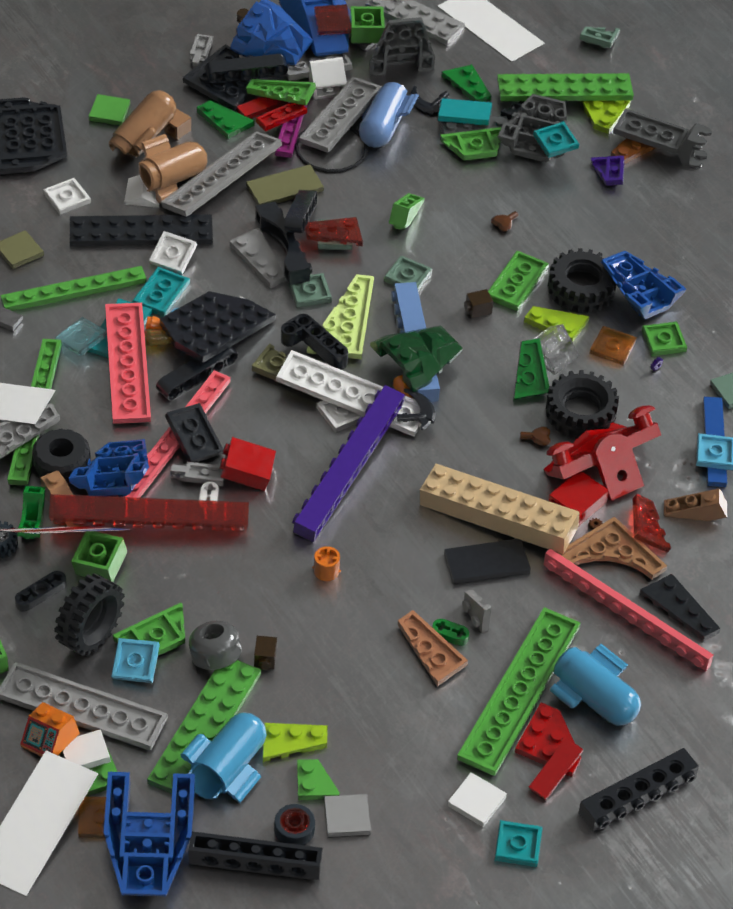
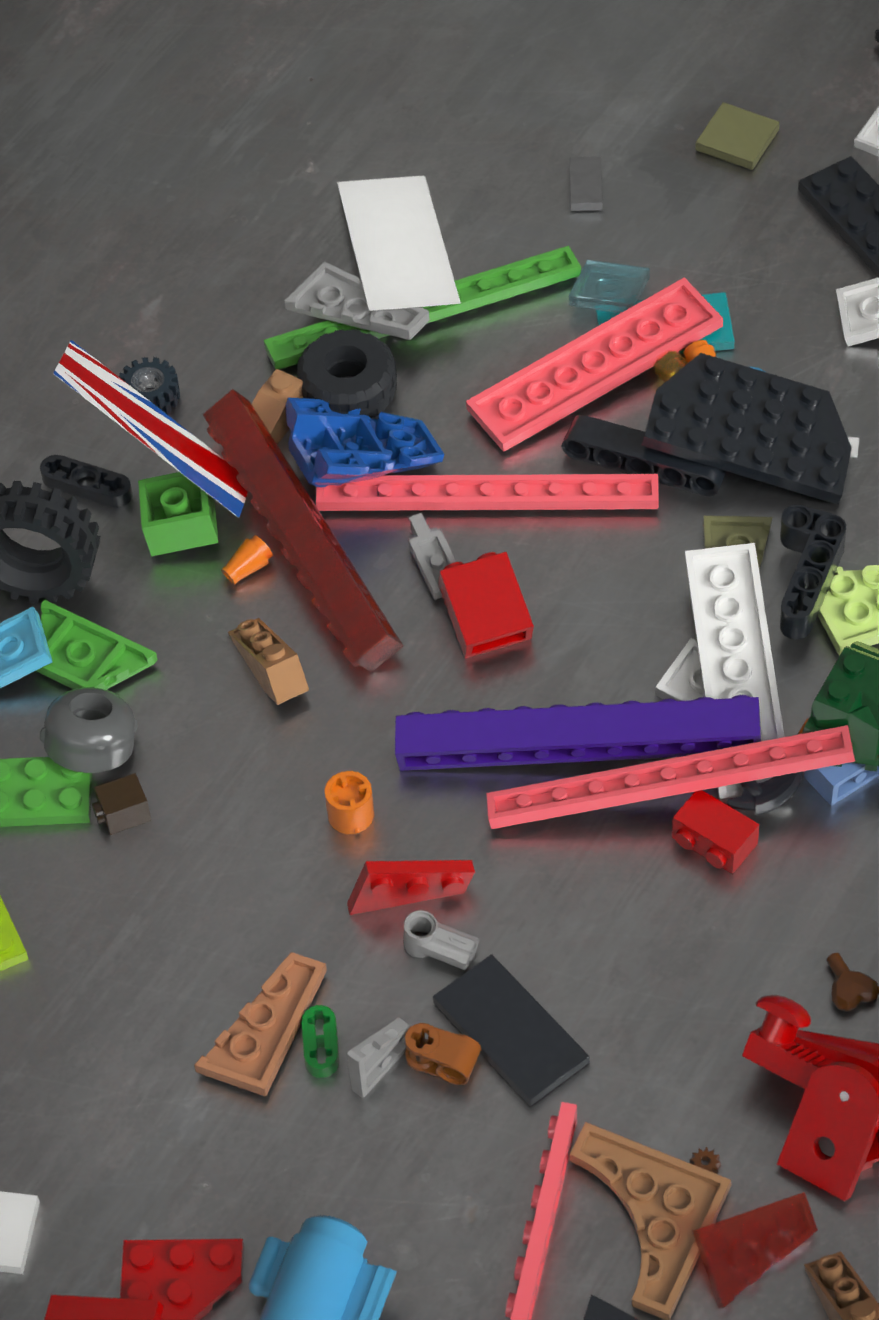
camera: 70 degrees right, 5 degrees up
bright green plate [0,266,147,311] -> none
green arch [17,486,45,539] -> none
teal tile [132,267,190,317] -> none
black plate [165,403,223,463] -> none
white beam [199,482,219,516] -> none
tan brick [420,464,579,554] -> none
bright green plate [457,607,581,776] -> none
red brick [549,471,609,527] -> none
none -> orange cone [221,535,273,585]
none -> medium nougat slope [228,618,309,705]
none -> red wing [347,860,475,915]
none -> light grey piece [403,910,479,970]
none -> dark orange piece [405,1023,481,1085]
none -> coral plate [486,725,855,829]
none -> red brick [672,790,759,874]

